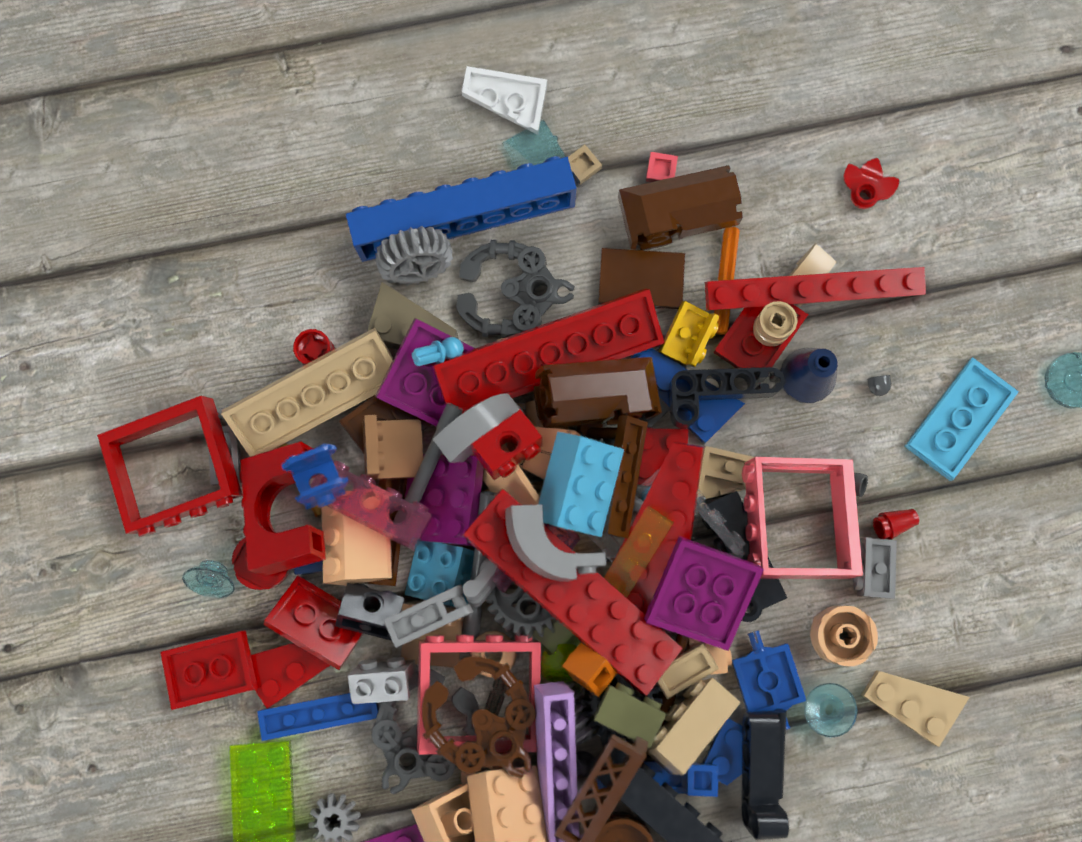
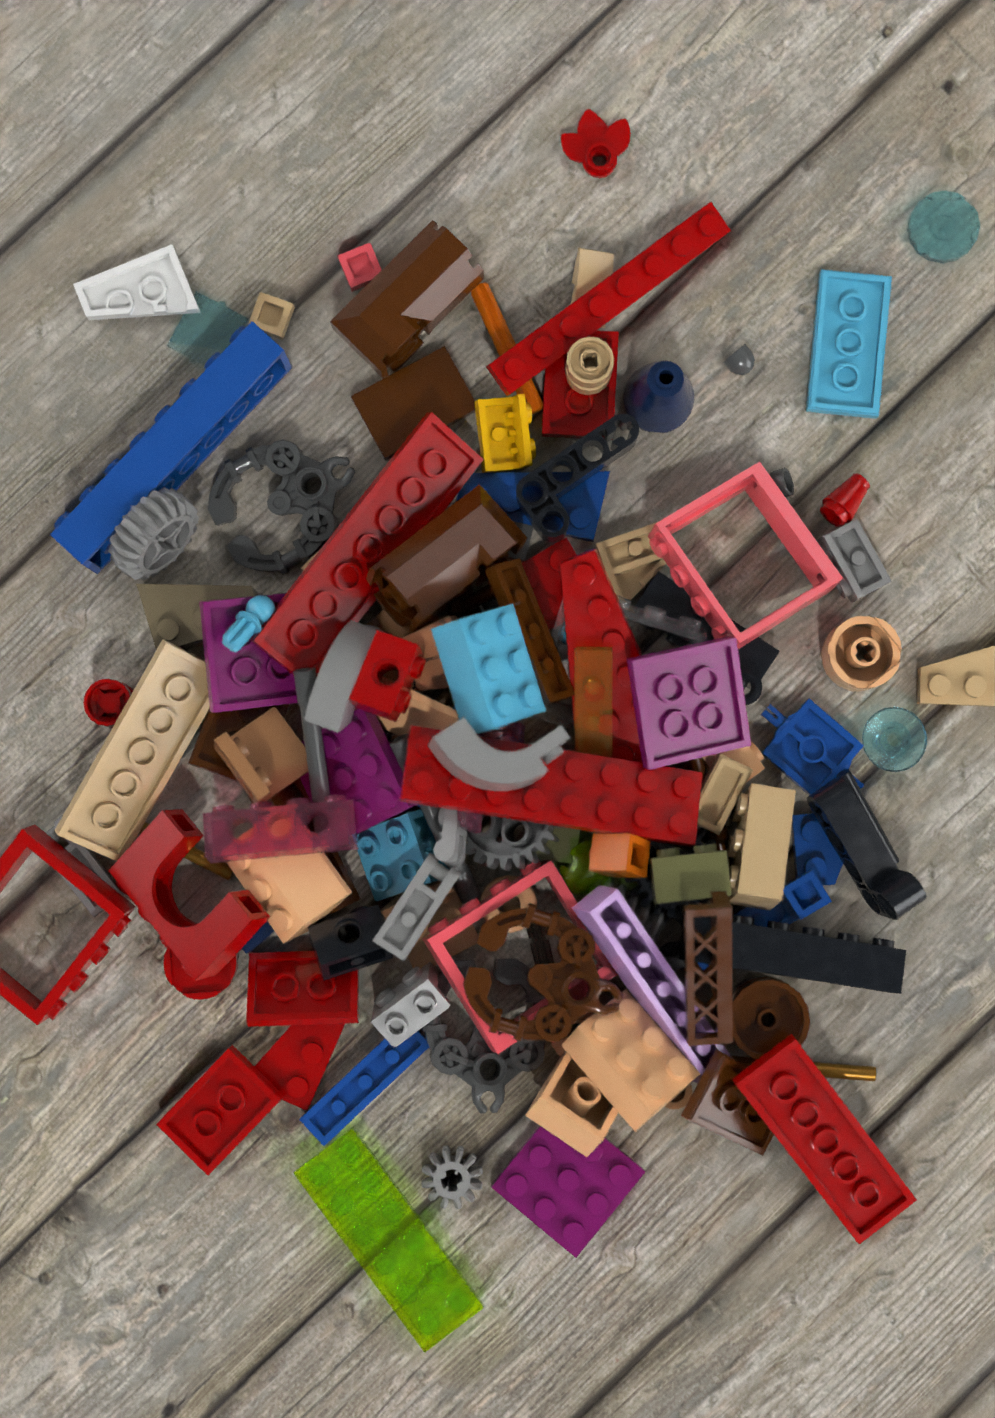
camera: 30 degrees left, 5 degrees up
clear light blue piece [182,560,235,598] -> none
blue piece [282,444,348,510] -> none

